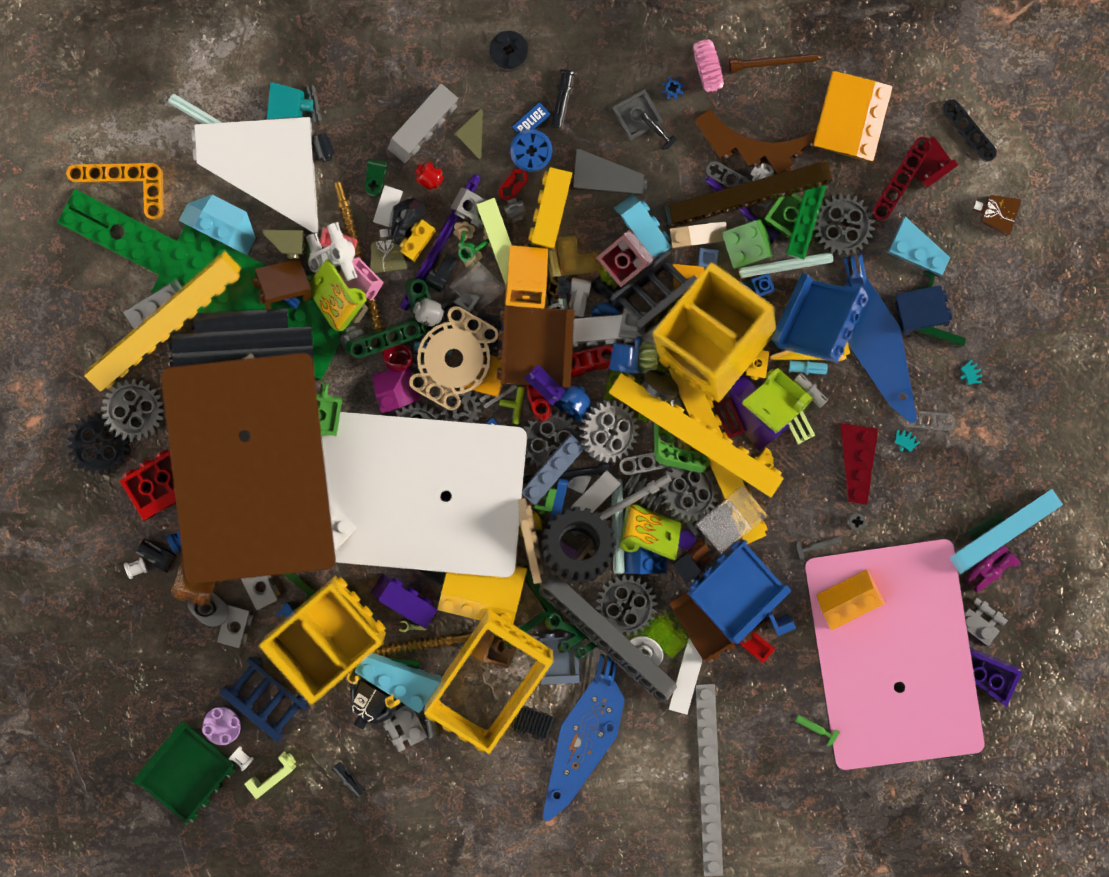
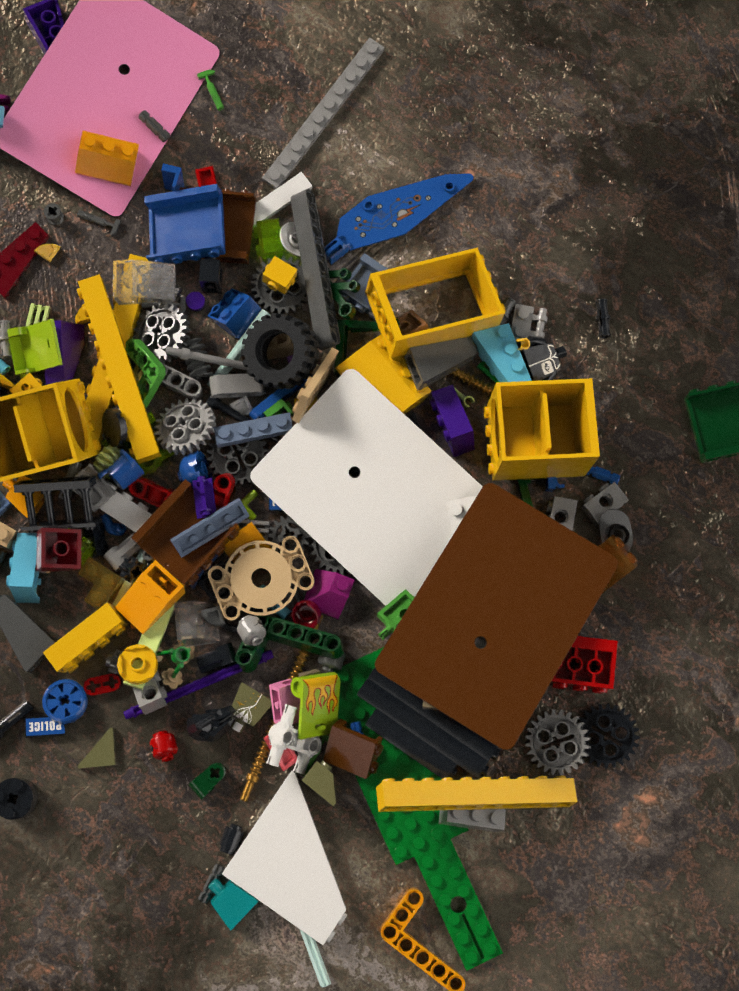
camera: 150 degrees left, 10 degrees down
white bush [124,557,148,579] -> none
black piece [136,539,177,573] -> none
blue wheel [166,530,182,553] -> none
medium azure wedge [179,195,256,255] -> none
lavender dish [202,707,241,745] -> none
dark blue fence [219,657,309,743] -> none
white bush [229,747,254,772] -> none
yellowish green panel [245,751,296,799] -> none
white tile [373,185,403,227] -> none
light grey wedge [388,84,459,164] -> none
yellow plate [400,220,436,262] -> none
black brick [511,705,554,741] -> none
lime door [619,504,682,561] -> none
dark orange tile [686,539,710,564] -> none
dark red tile [713,397,746,439] -> none
light grey plate [964,597,1008,646] -> none
none -> yellow tile [34,243,61,263]
none -> yellow tile [117,644,158,685]
none -> dark grey axle [139,110,170,142]
none -> sand blue plate [170,498,250,558]
none -> yellow head [262,256,298,294]
none -> dark grey slope [404,336,478,391]
none -> blue axle [587,466,620,484]

